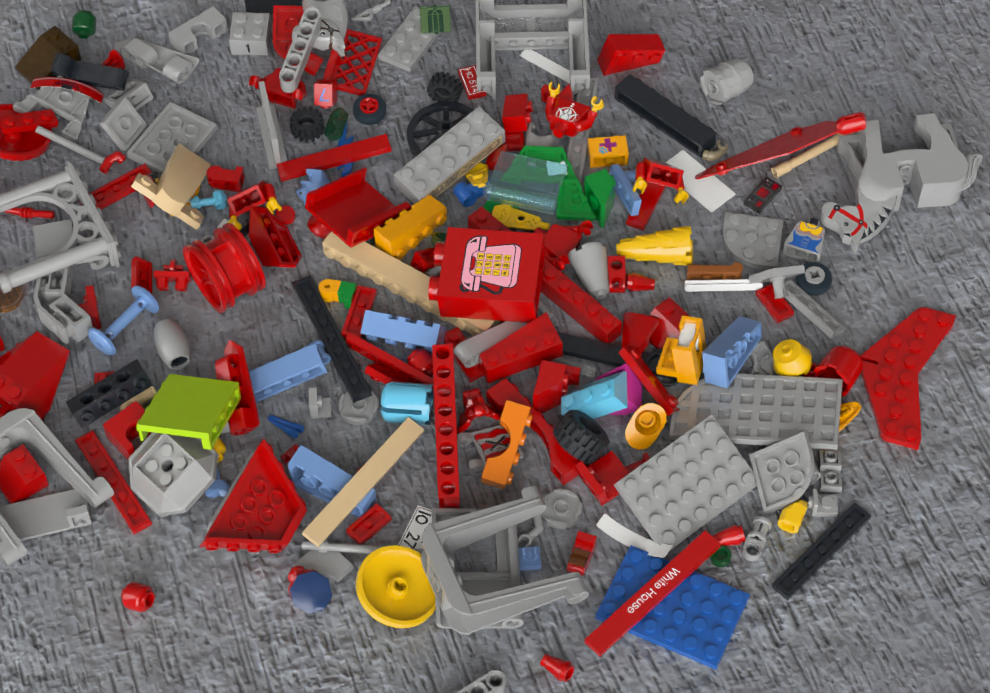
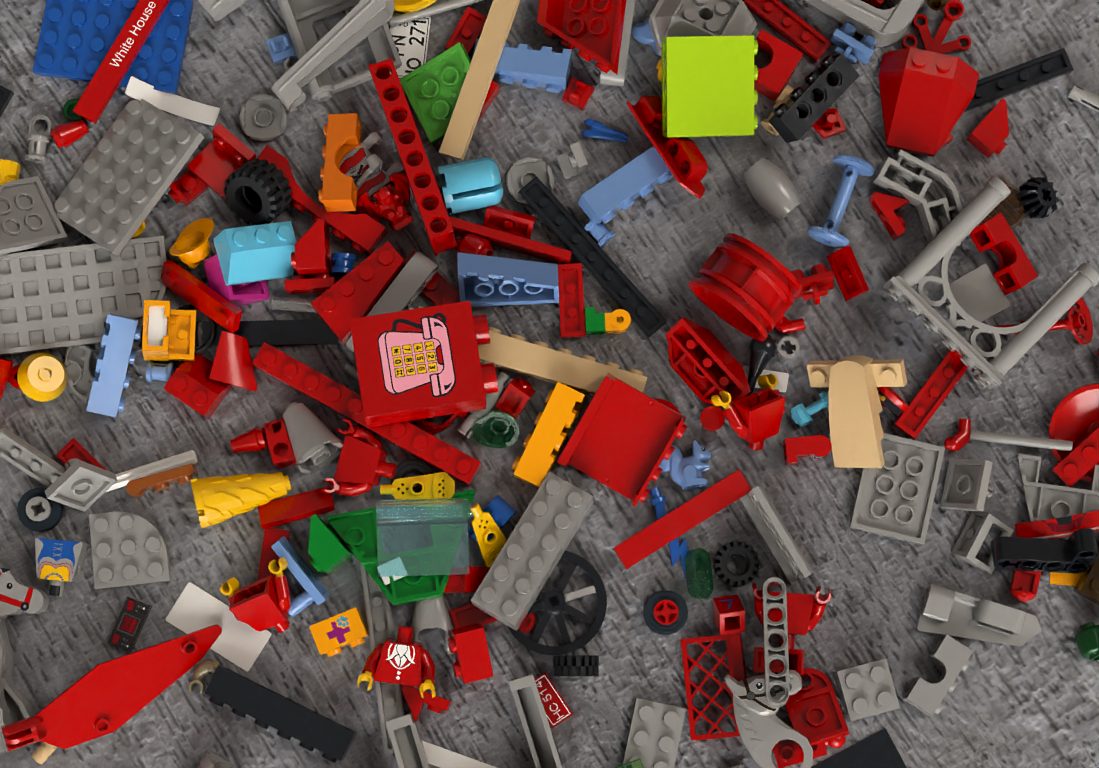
camera: 165 degrees right, 25 degrees up
red leg [567,531,597,576] -> none
none -> red tile [258,486,335,530]
none -> blue wheel [330,253,356,277]
none -> light grey hand [356,154,383,186]
none -> bright green plate [399,43,471,143]
none -> medium blue hips [830,22,876,65]
none -> red arch [970,212,1038,295]

